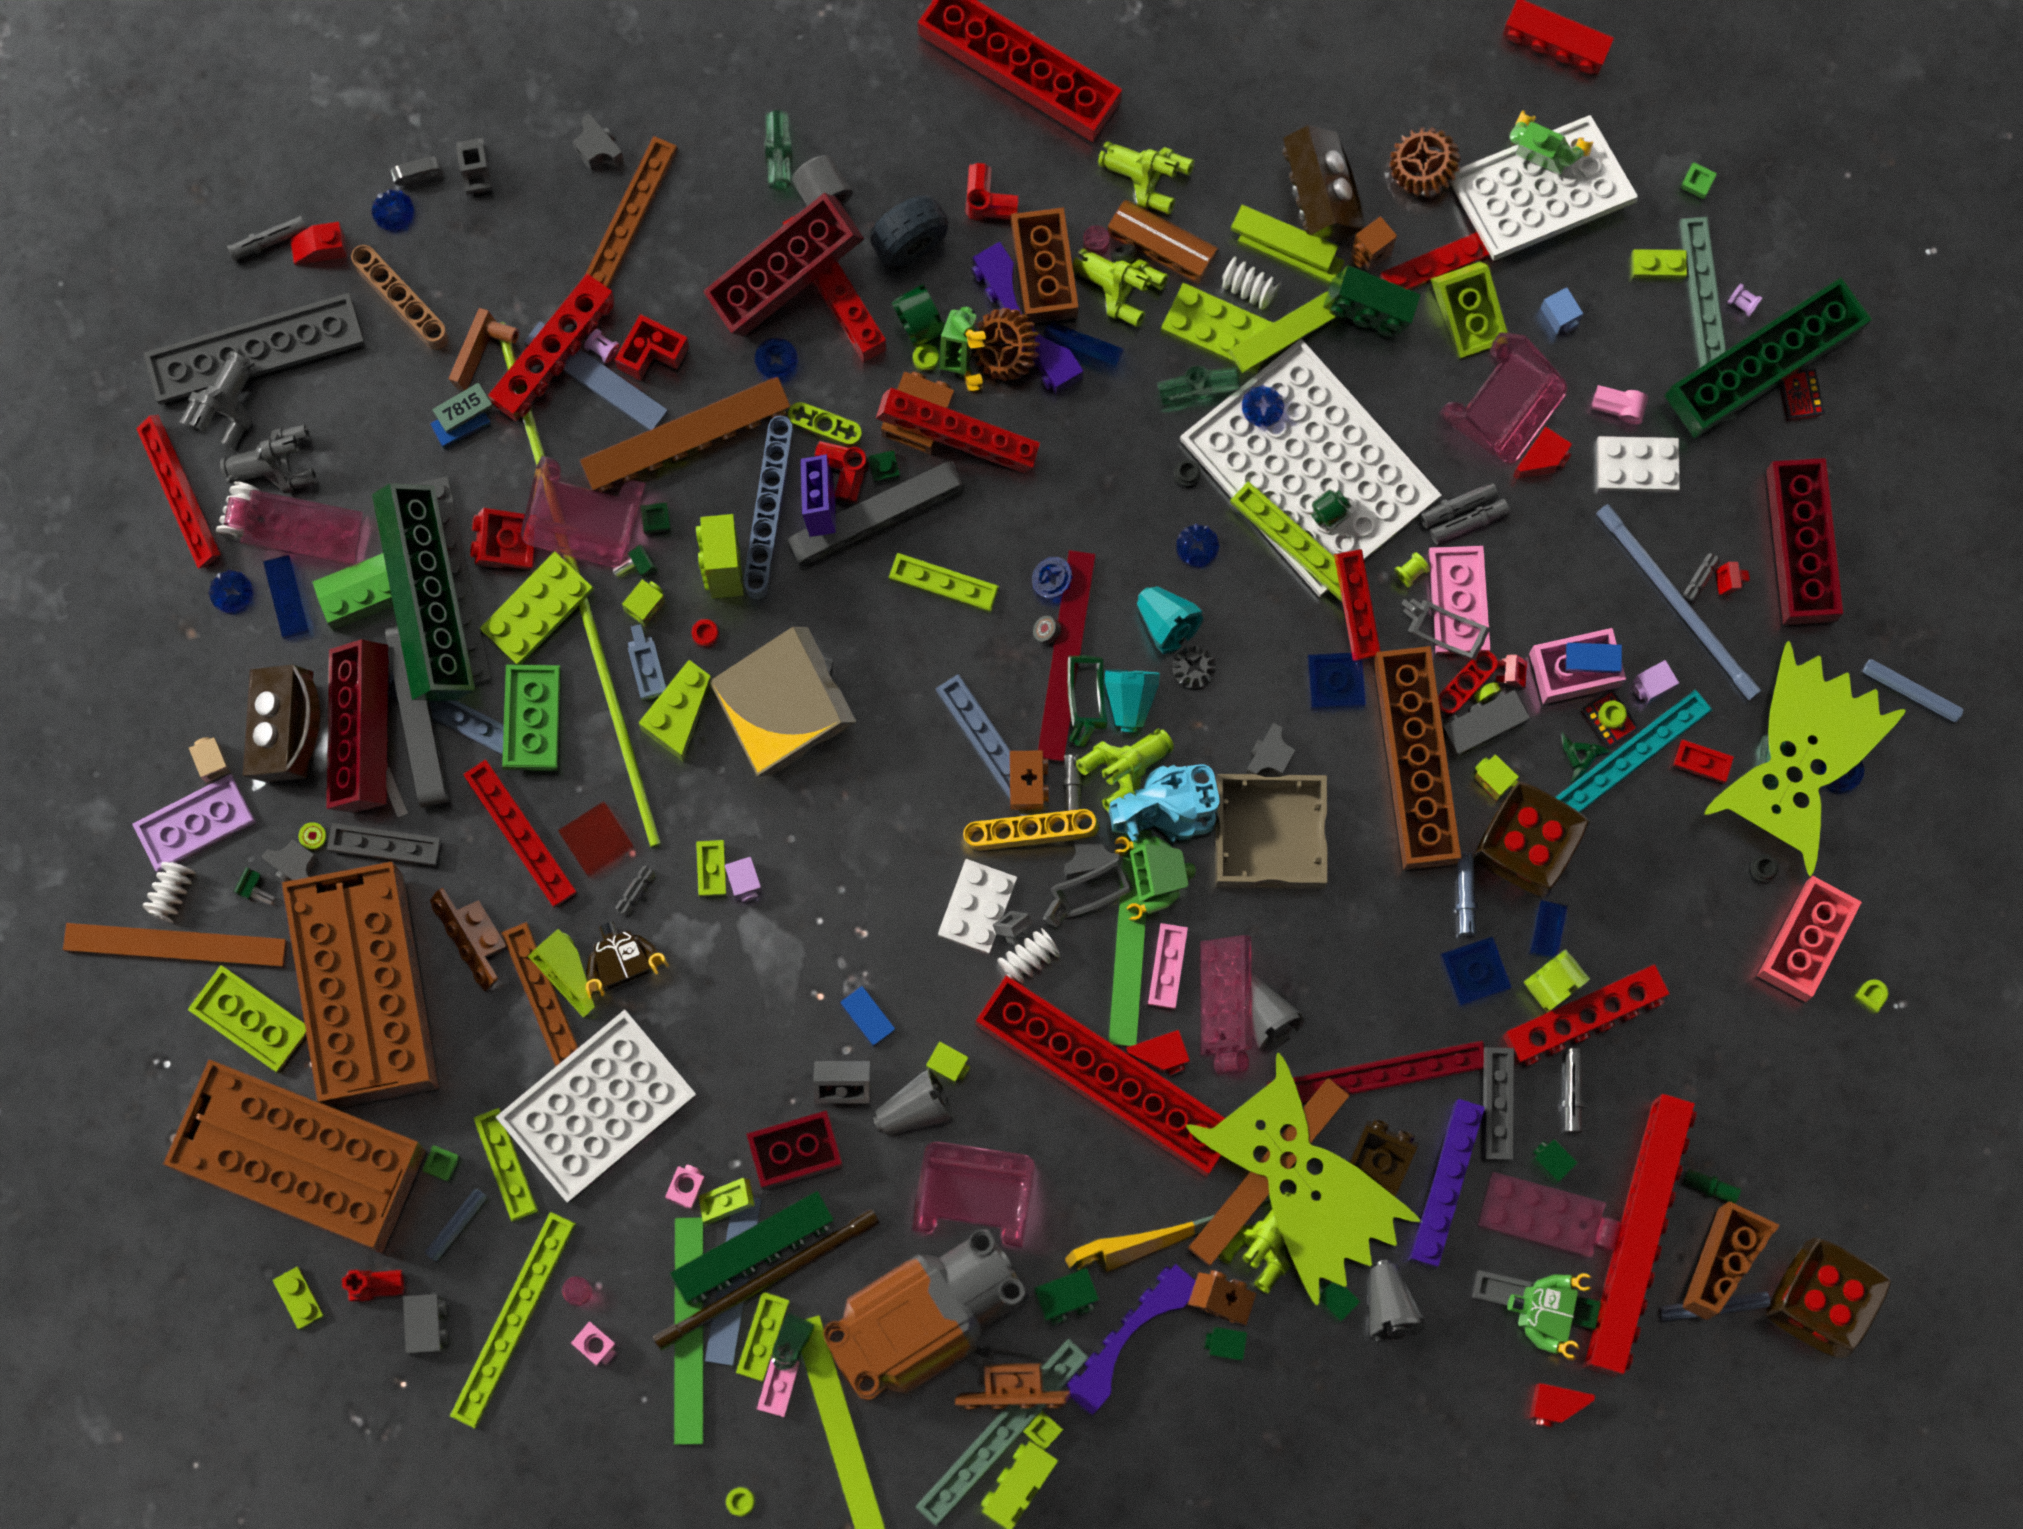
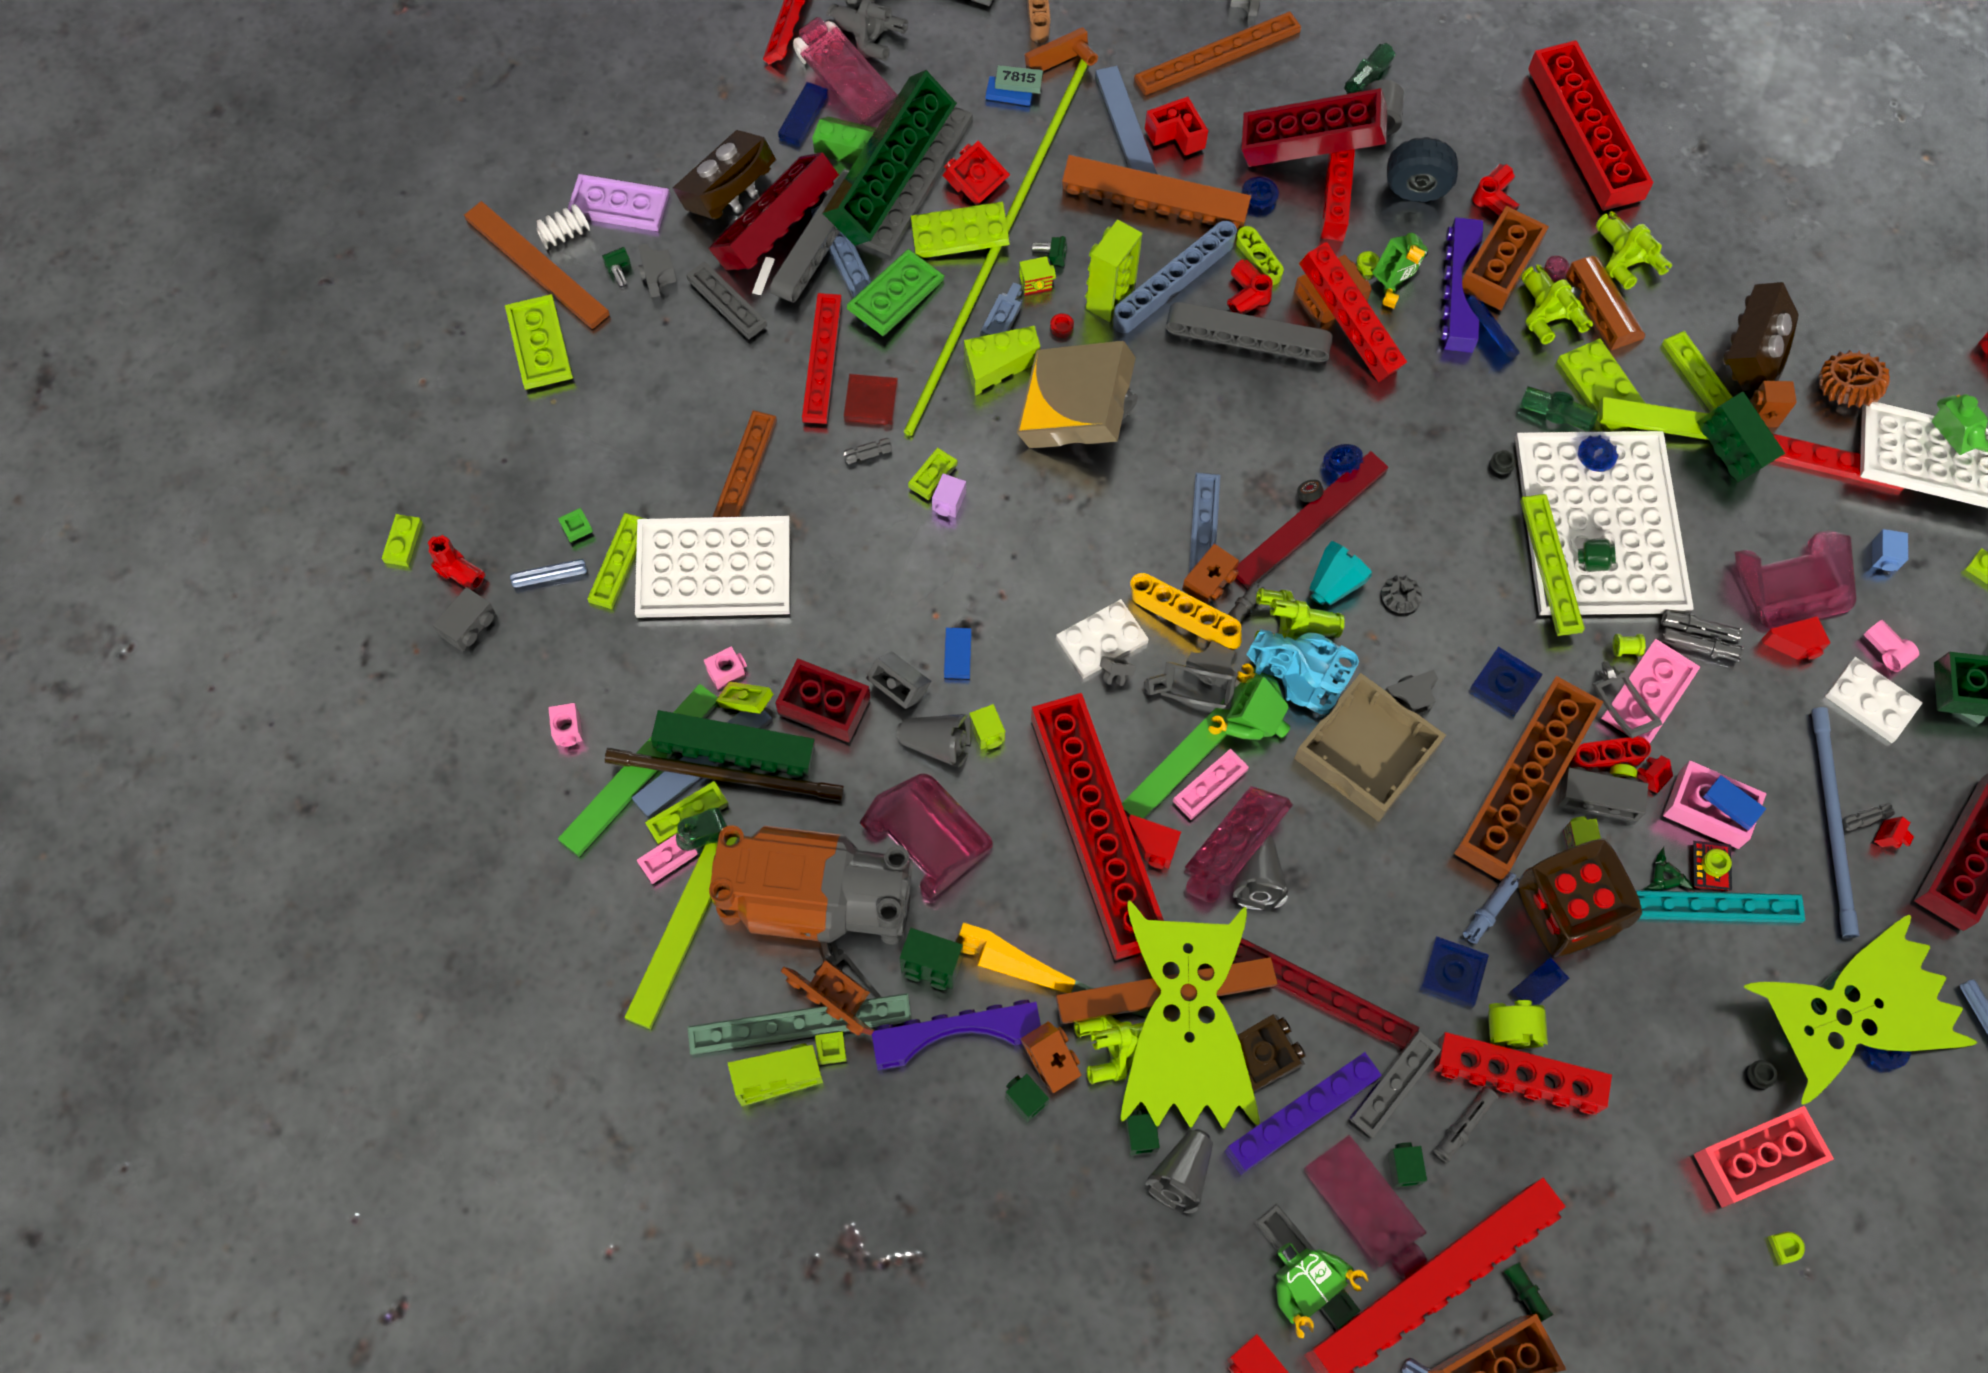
camera: 40 degrees right, 10 degrees down
dark orange piece [163,1059,426,1255] -> none
tan brick [189,737,231,783] -> none
clear blue gear [208,569,252,613] -> none
dark orange piece [282,862,439,1109] -> none
lime tile [298,822,327,851] -> none
dark orange bracket [430,888,506,991] -> none
lime tile [450,1212,576,1429] -> none
red brick [488,273,615,422] -> none
clear pink windscreen [521,456,646,567] -> none
lime slope [528,929,595,1018] -> none
clear pink wheel [562,1276,592,1306] -> none
lavender bush [584,329,620,363] -> none
dark brown torso [585,921,669,999] -> none
dark green plate [640,502,671,534] -> none
lime tile [726,1487,755,1517] -> none
dark purple brick [801,454,836,537] -> none
dark green plate [868,450,900,484] -> none
lime tile [889,553,999,613] -> none
dark green brick [891,284,945,347] -> none
dark orange gear [973,308,1041,381] -> none
white piece [997,928,1060,984] -> none
dark green sword [1068,655,1108,748] -> none
teal cone [1137,586,1204,654] -> none
clear blue gear [1176,523,1219,566] -> none
white piece [1222,256,1281,310] -> none
lime tile [1231,205,1338,271] -> none
red tile [1334,549,1381,660] -> none
lime slope [1431,262,1510,358] -> none
lavender brick [1633,660,1679,704] -> none
red plate [1672,739,1734,784] -> none

